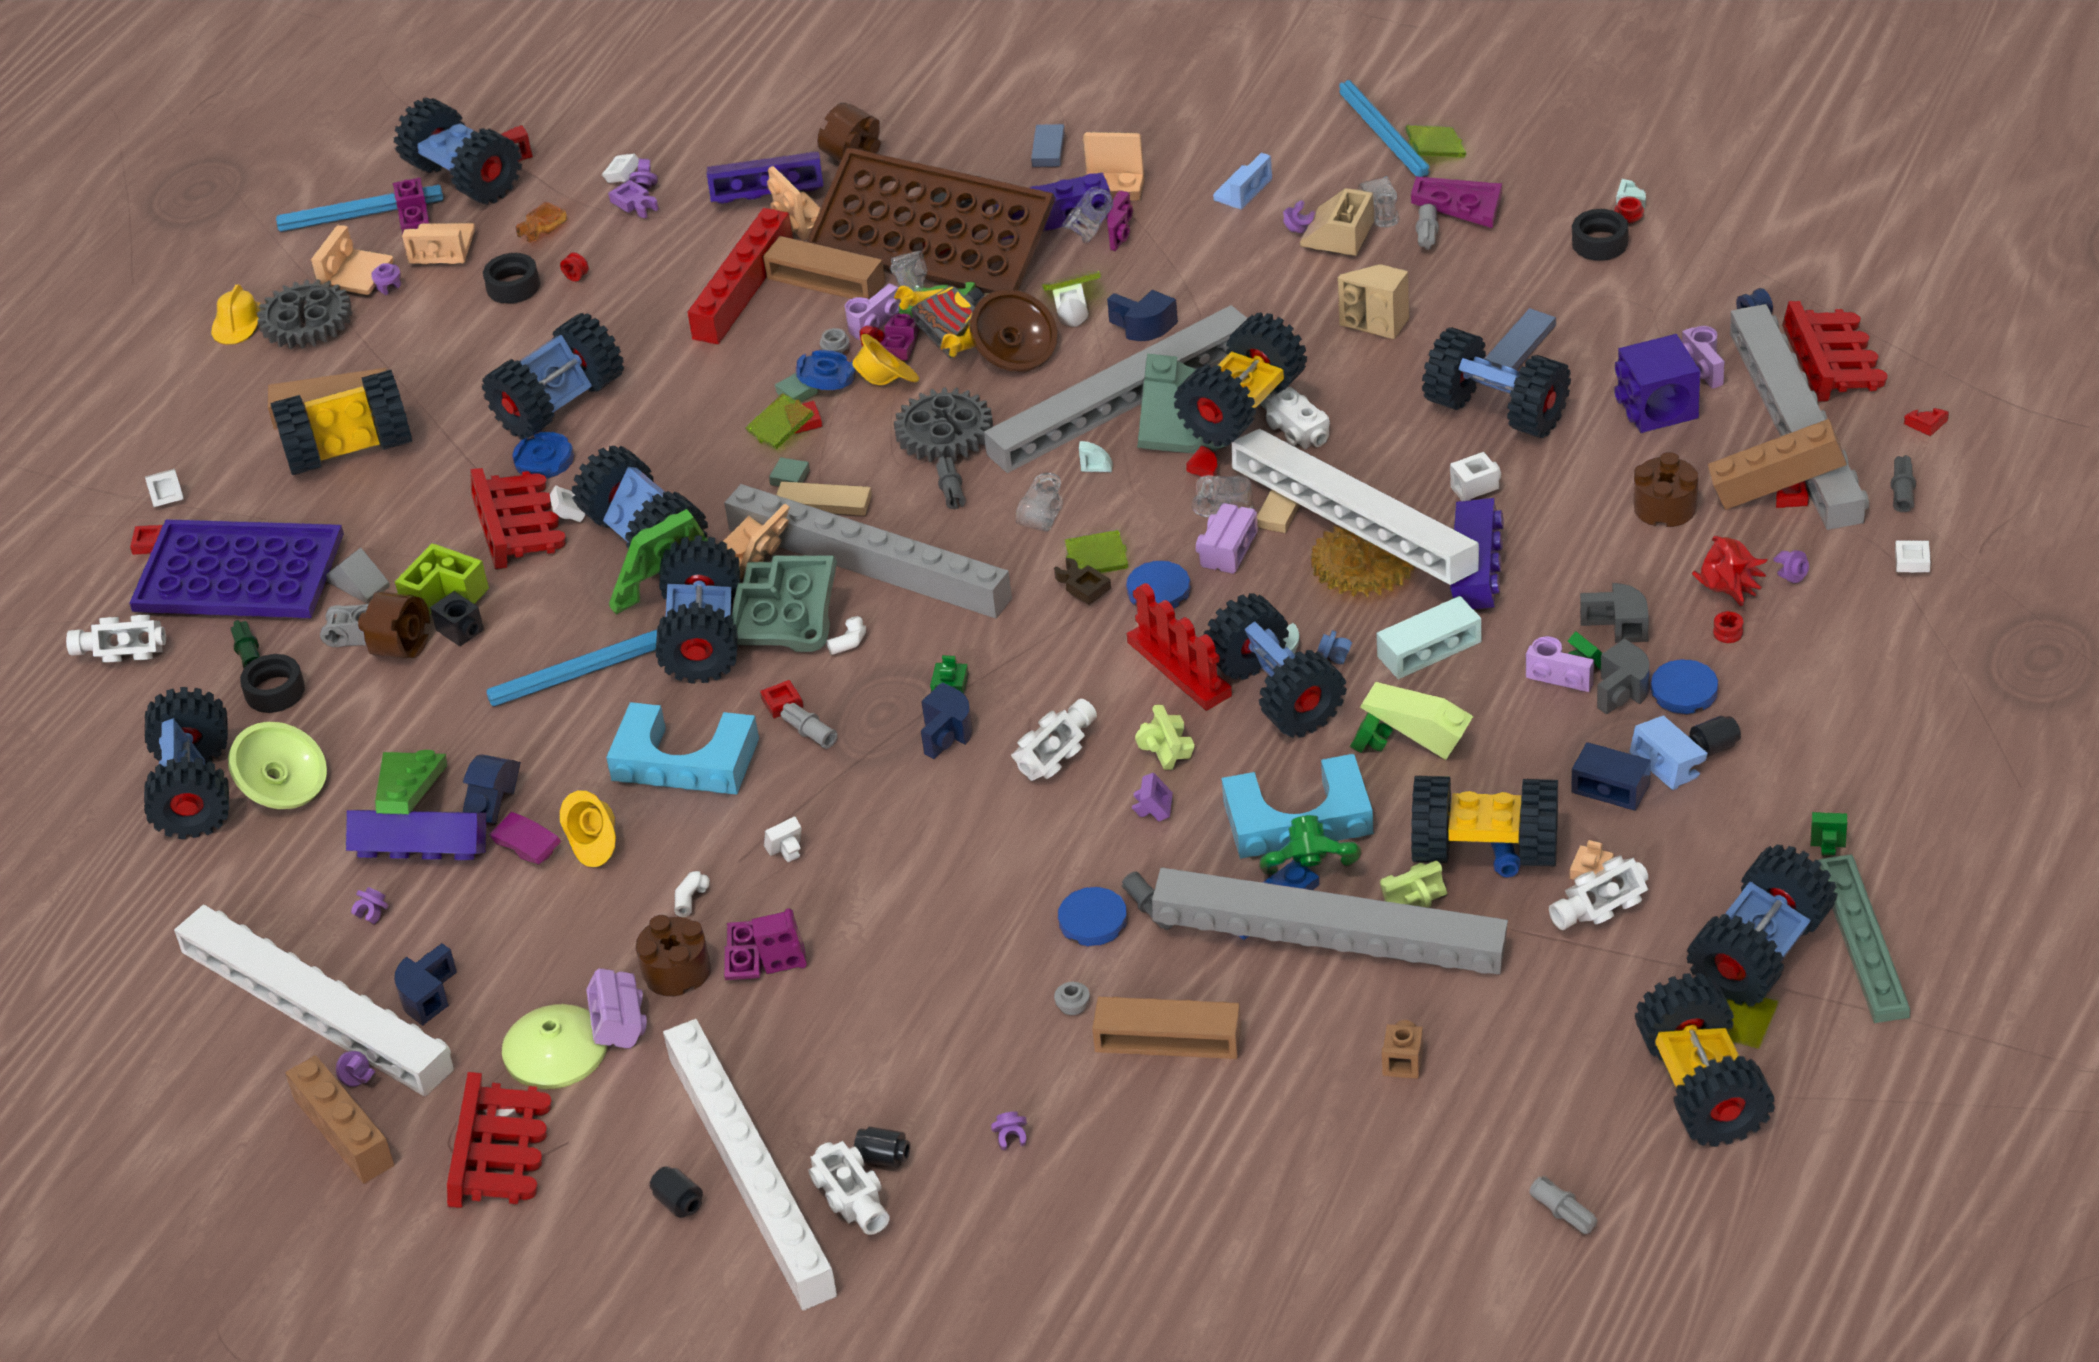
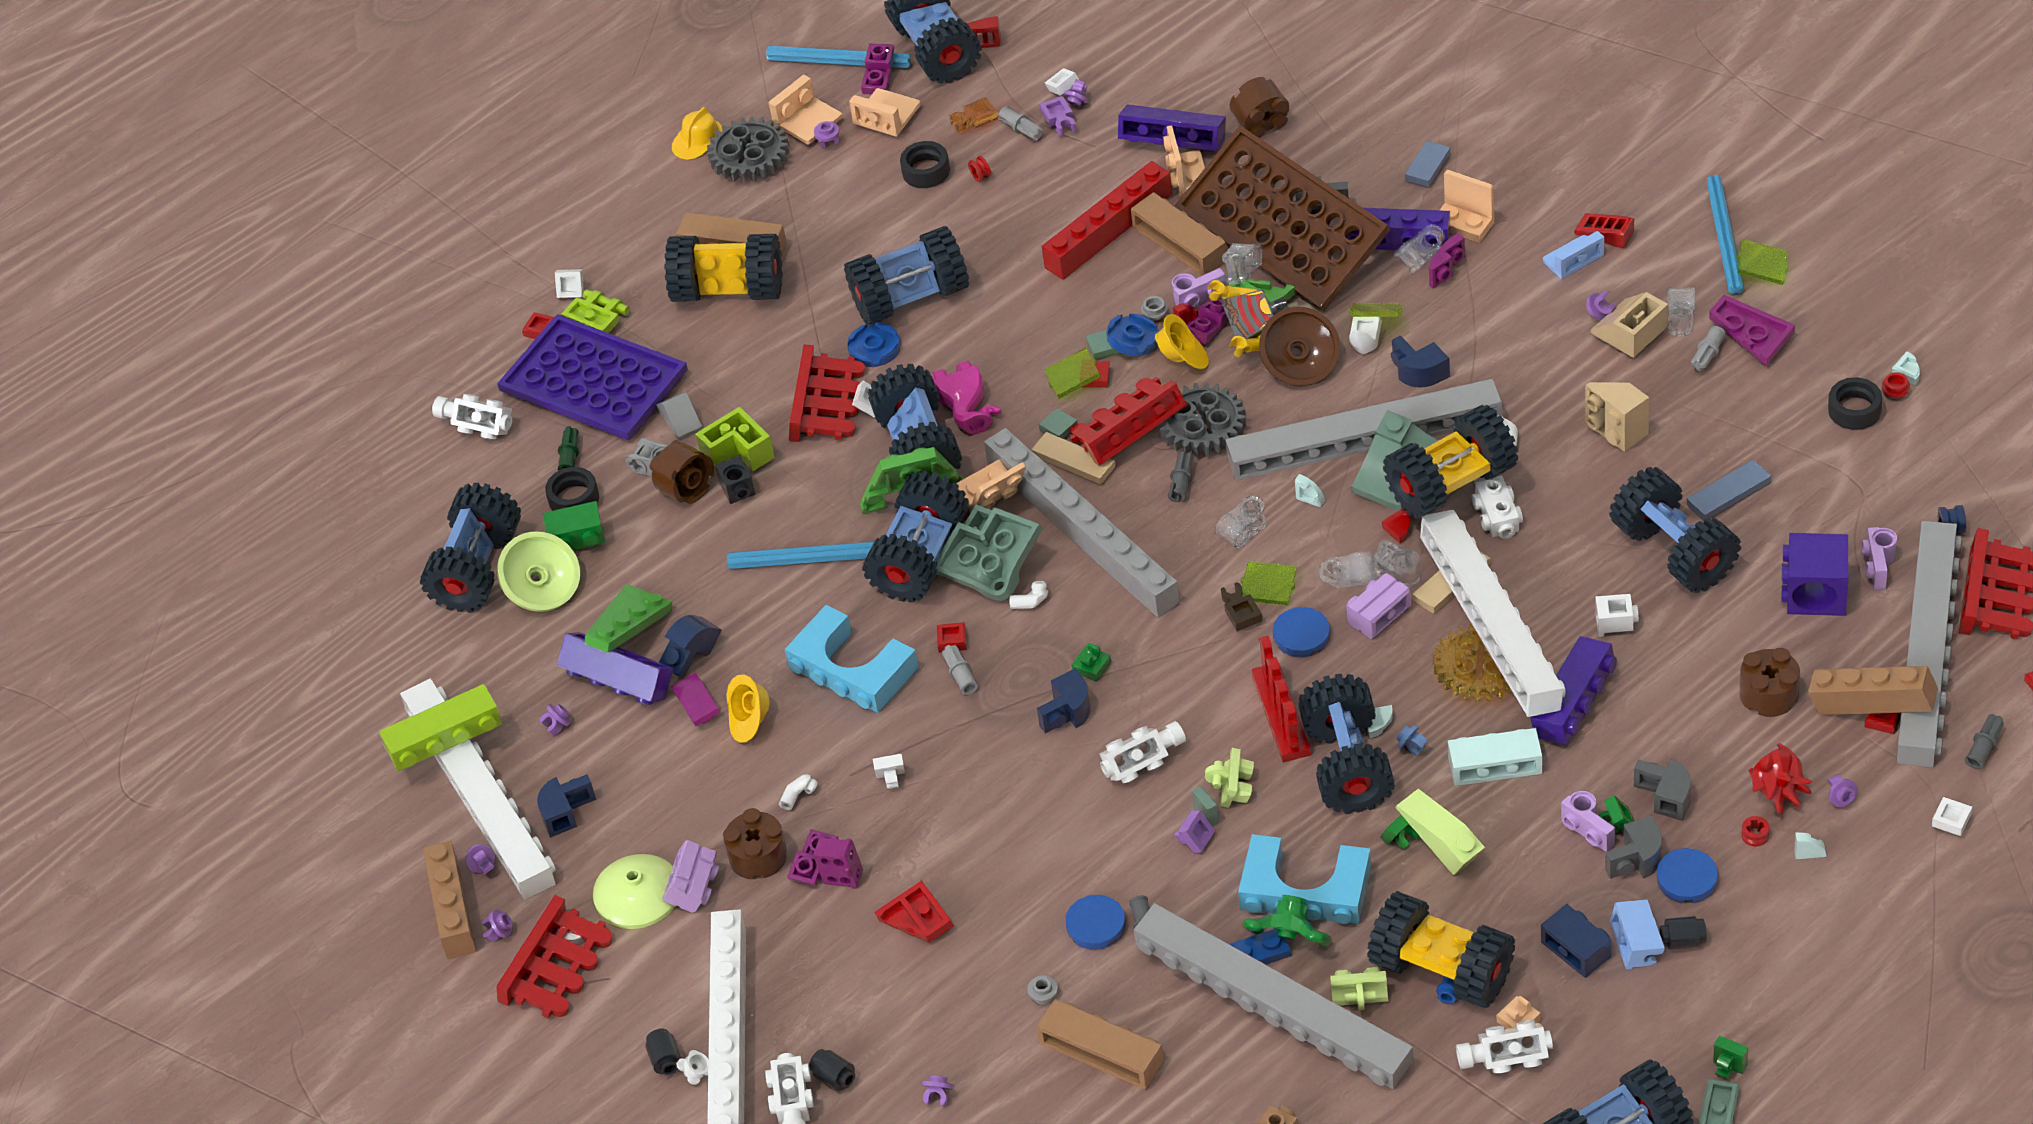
camera: 25 degrees right, 5 degrees up
none -> lime brick [379,684,502,772]
none -> medium lavender plate [482,909,512,942]
none -> green brick [543,501,606,550]
none -> lime plate [561,289,630,333]
none -> white plate [677,1050,709,1085]
none -> red wing [874,880,954,943]
none -> dark pink hips [932,361,1001,434]
none -> light grey axle [998,106,1043,140]
none -> red fence [1069,377,1187,466]
none -> sand green tile [1192,786,1219,826]
none -> clear piece [1319,551,1376,588]
none -> red slope [1574,213,1634,249]
none -> light aqua tile [1794,833,1826,859]

